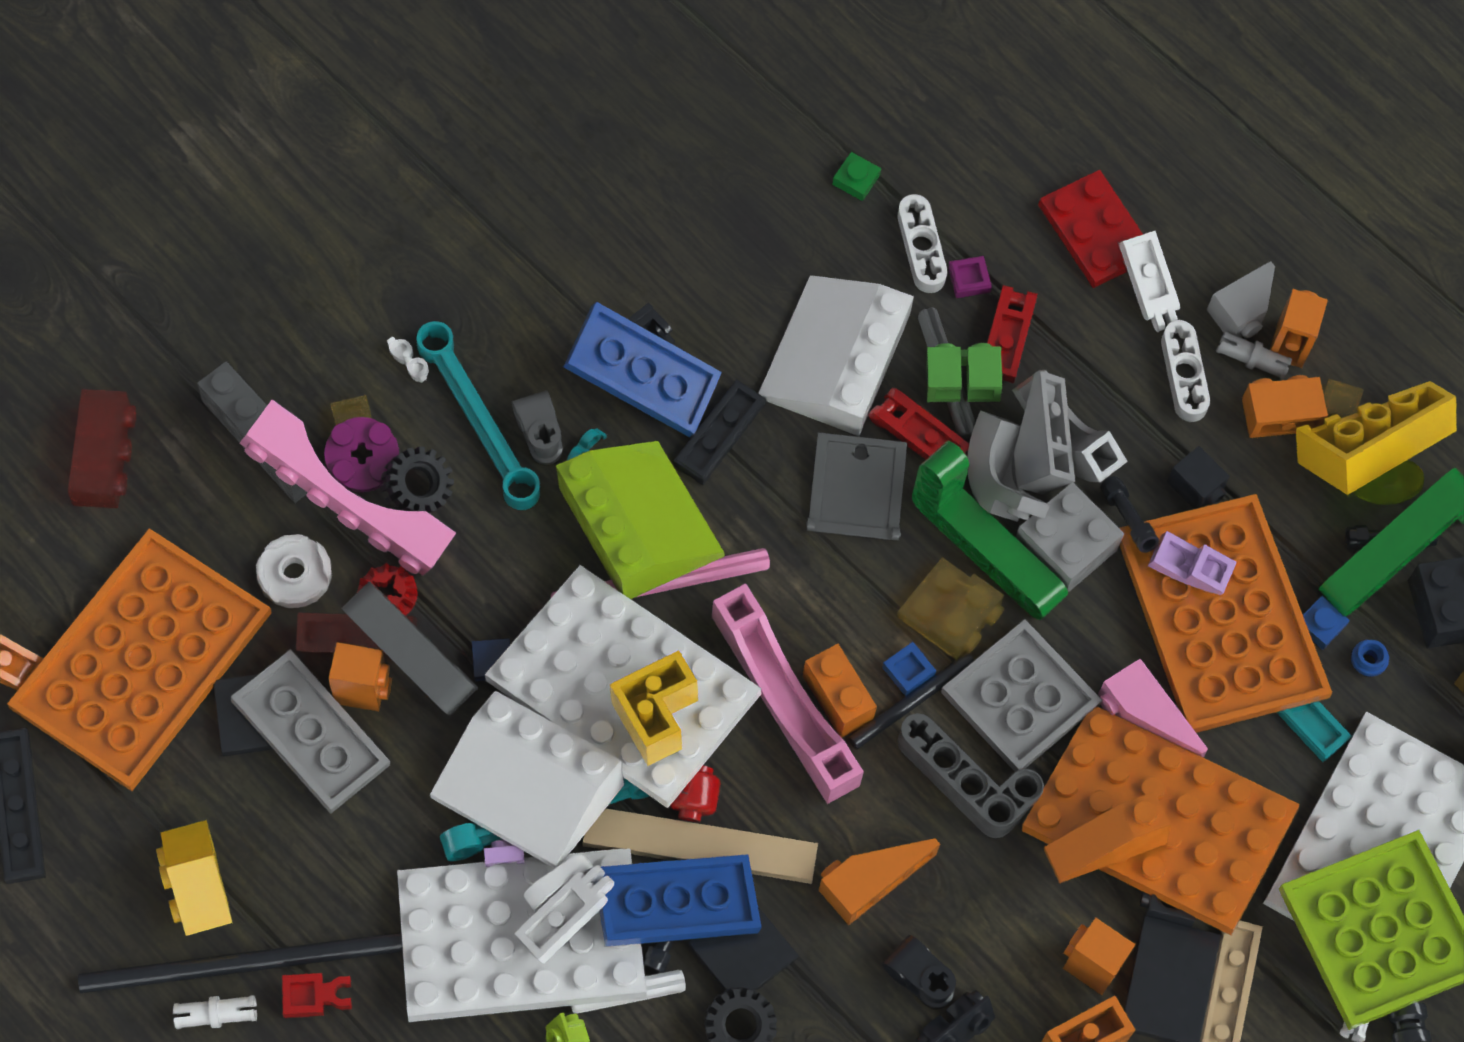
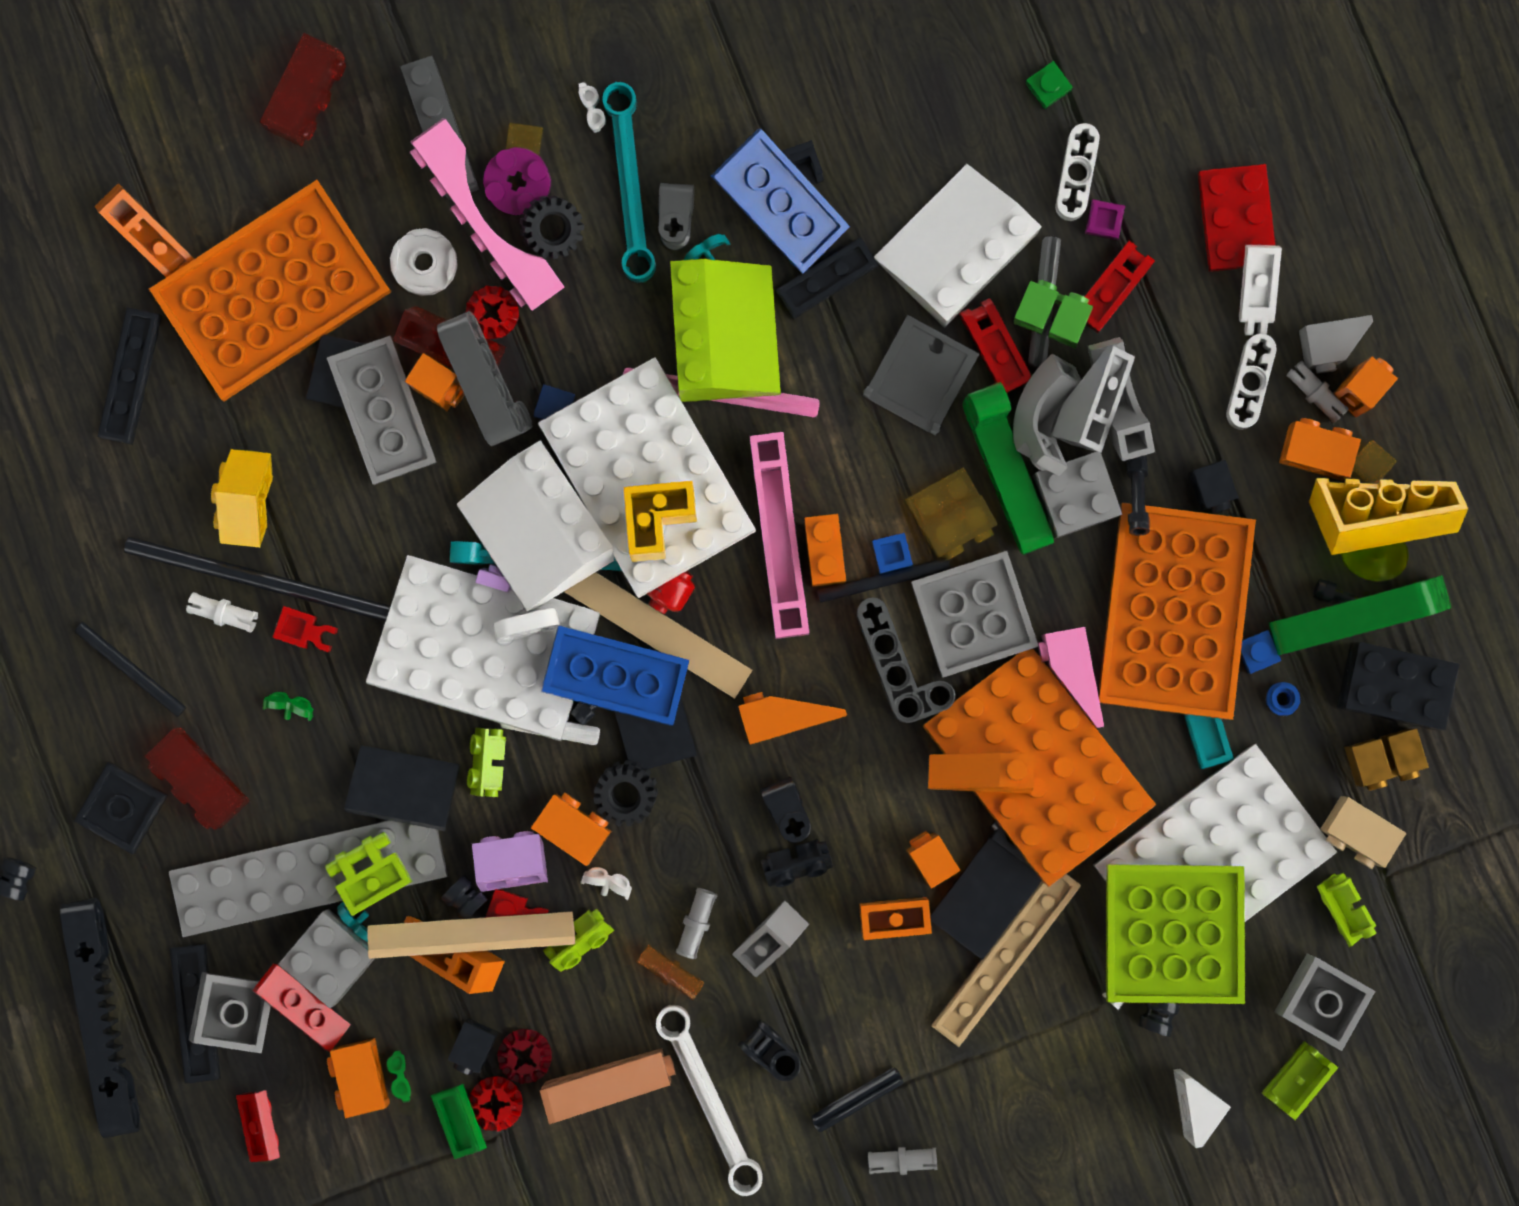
camera: 30 degrees right, 20 degrees up
white hinge [515,865,614,964] -> none
lavender slope [1148,531,1237,595] -> none

